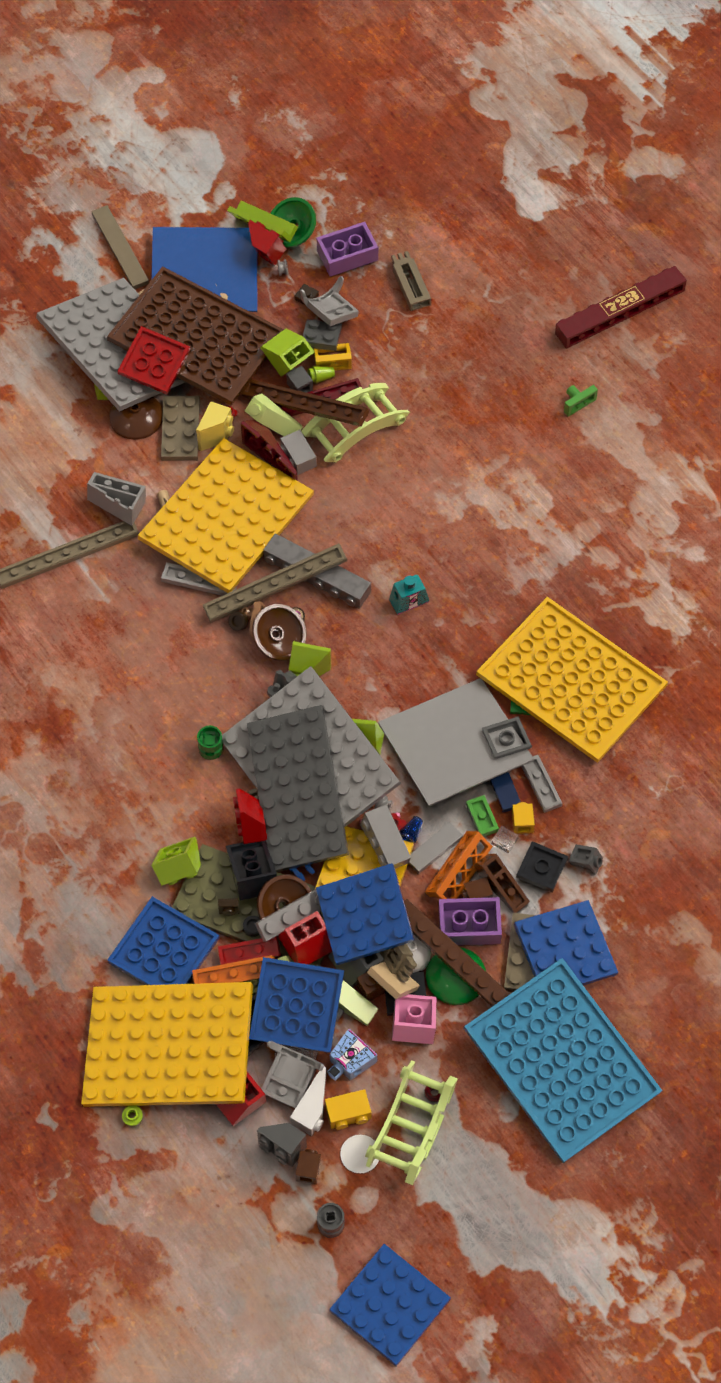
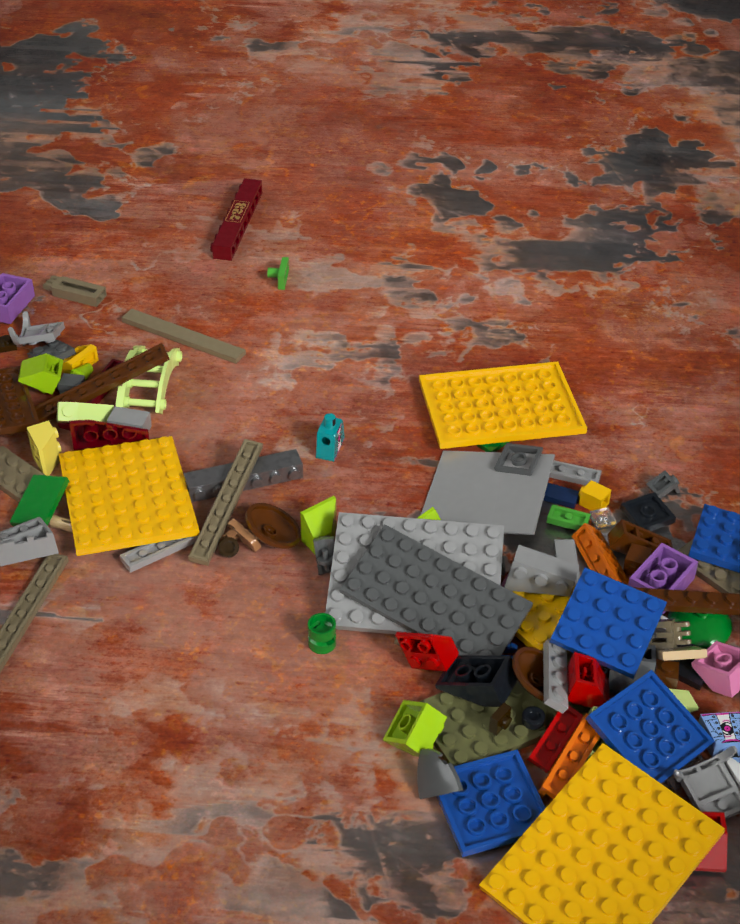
camera: 50 degrees left, 20 degrees down
none -> green tile [9,475,69,526]
none -> dark tan tile [122,309,246,364]
none -> dark grey brick [417,748,463,799]

